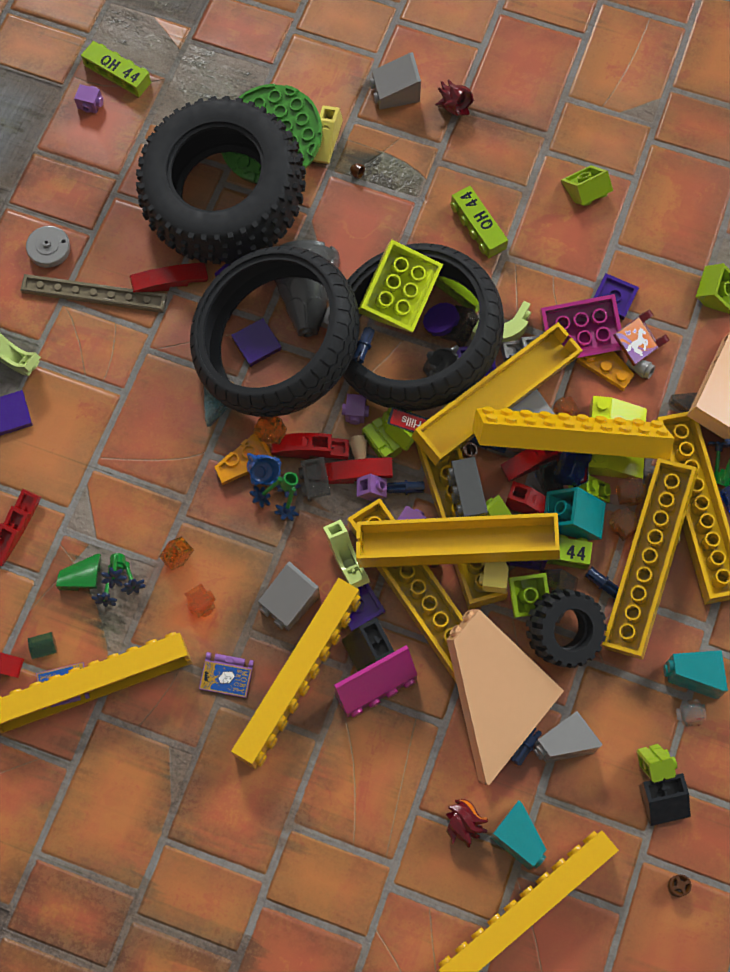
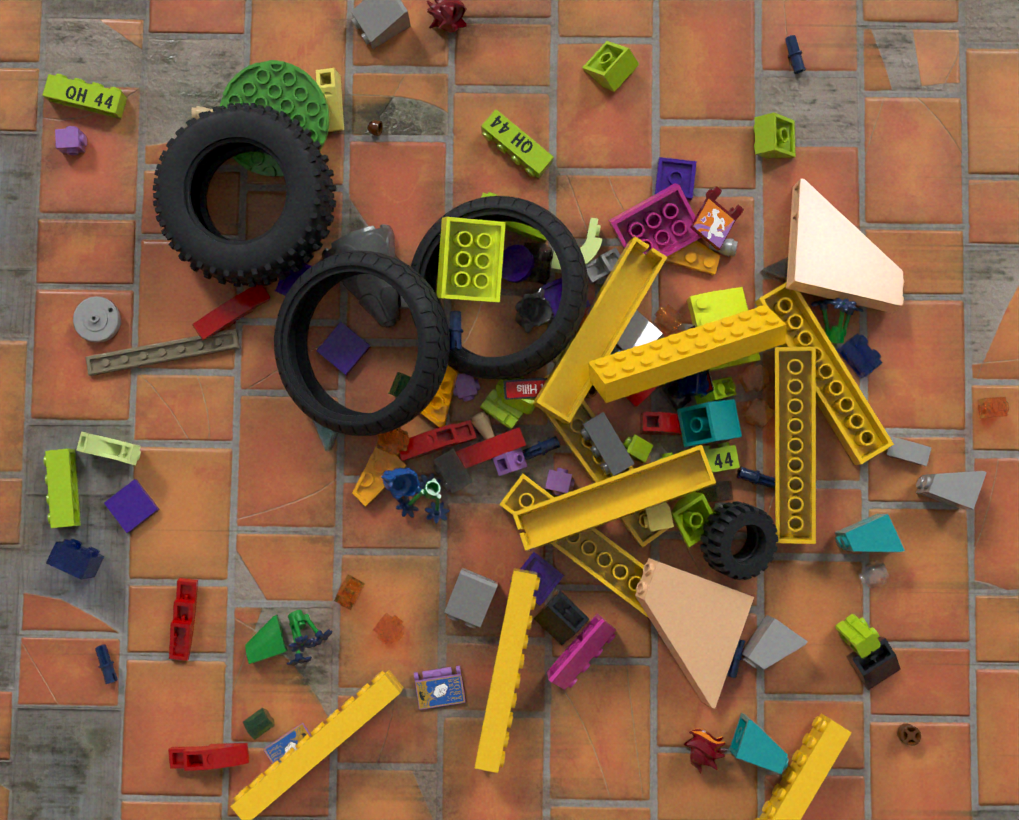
camera: 20 degrees left, 15 degrees up
yellowish green arch [323,520,370,588] -> none
none -> light orange wing [421,365,459,427]

